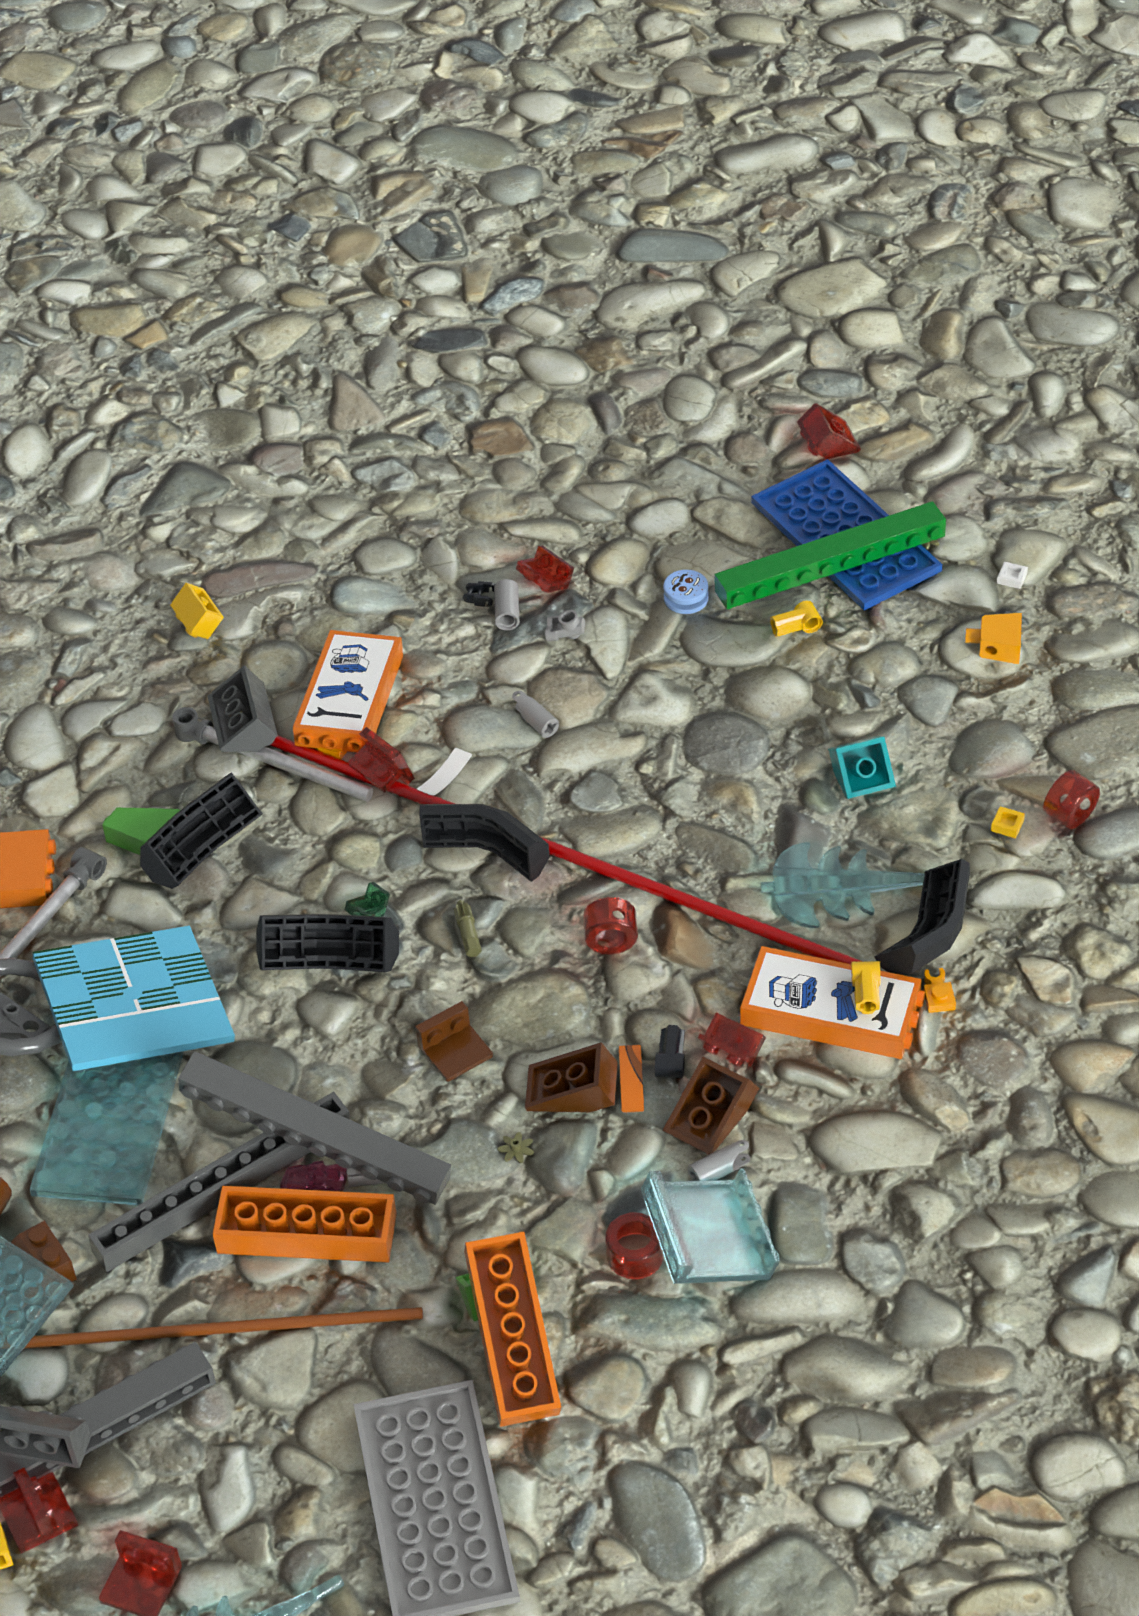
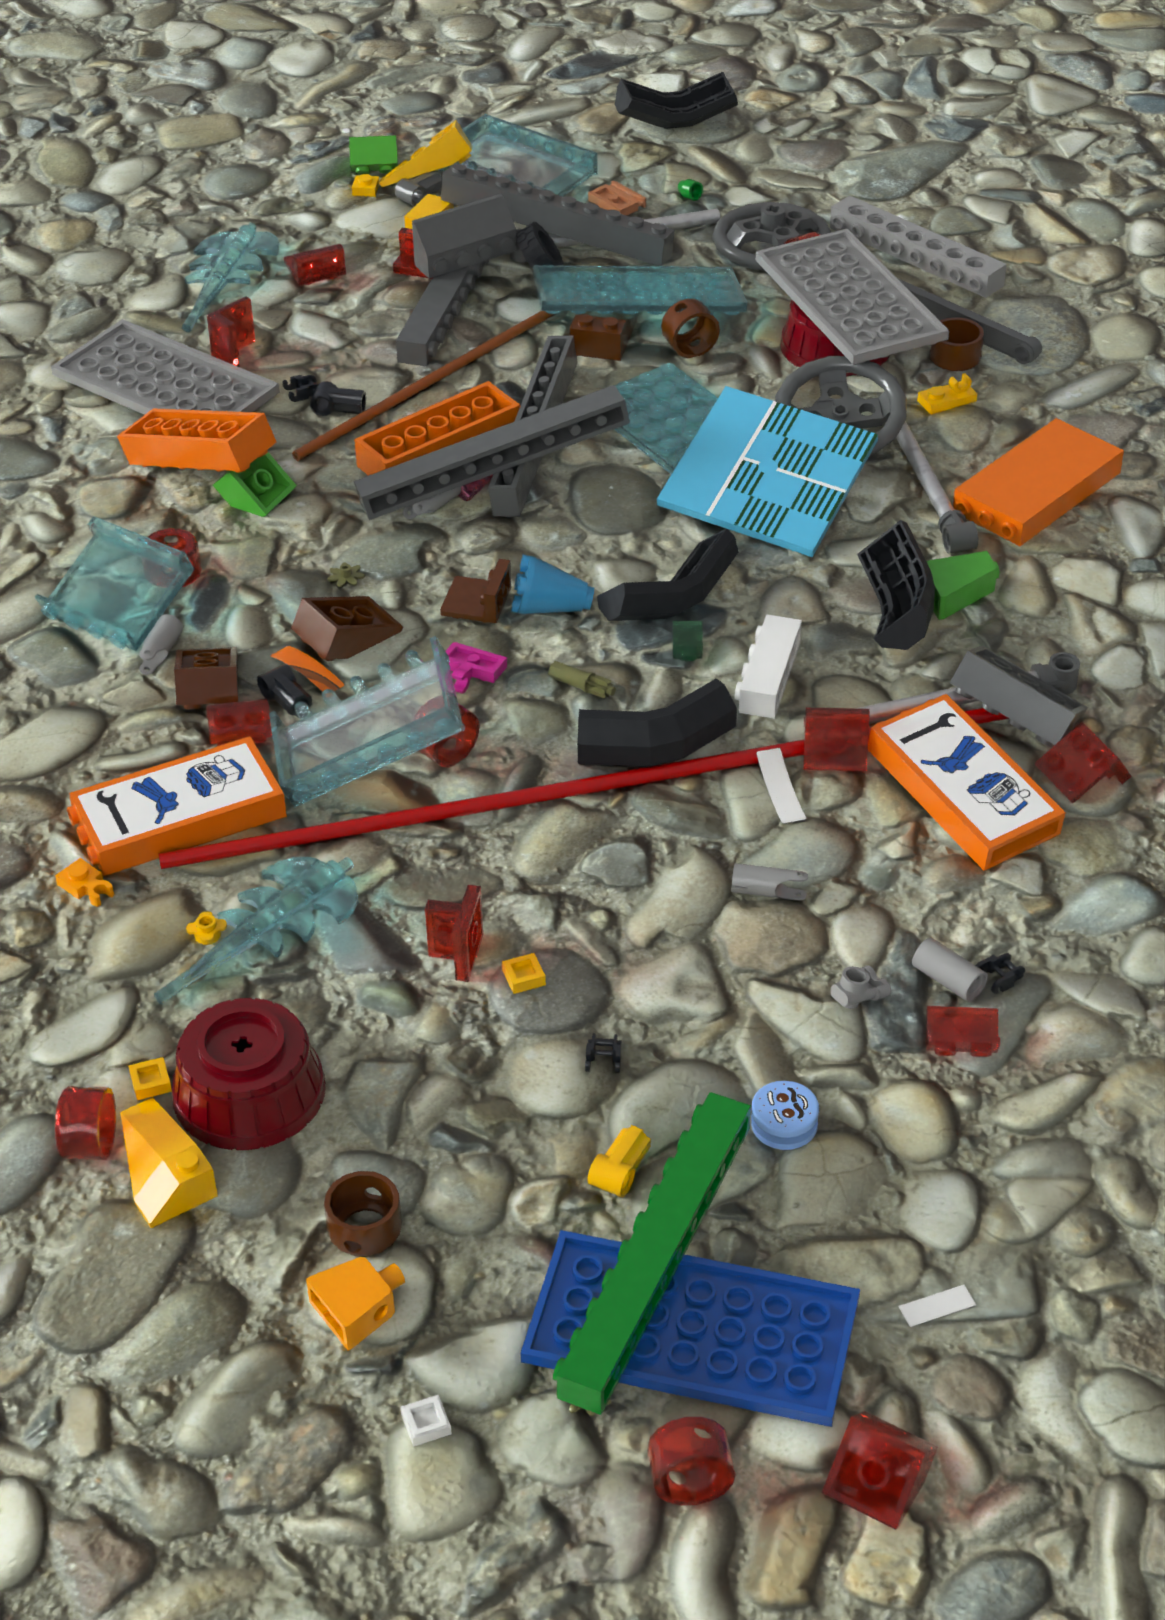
camera: 135 degrees right, 5 degrees down
teal slope [828,736,896,799] -> none
yellow piece [851,961,880,1014] -> none
black piece [874,859,970,976] -> none
none -> yellow wedge [120,1097,218,1228]
none -> dark red piece [172,998,326,1150]
none -> yellow plate [186,911,227,945]
none -> clear red bracket [207,296,255,367]
none -> window [269,636,465,807]
none -> black piece [282,375,318,402]
none -> black piece [310,381,366,416]
none -> reddish brown piece [324,1171,402,1256]
none -> clear red bracket [425,885,484,982]
none -> dark pink plate [440,642,507,694]
none -> yellow plate [502,953,546,994]
none -> dark azure cone [511,554,594,614]
none -> black piece [585,1033,622,1073]
none -> clear red piece [647,1417,736,1506]
none -> white brick [735,614,802,719]
none -> white sticker [898,1285,976,1327]
none -> clear red bracket [1035,722,1132,803]

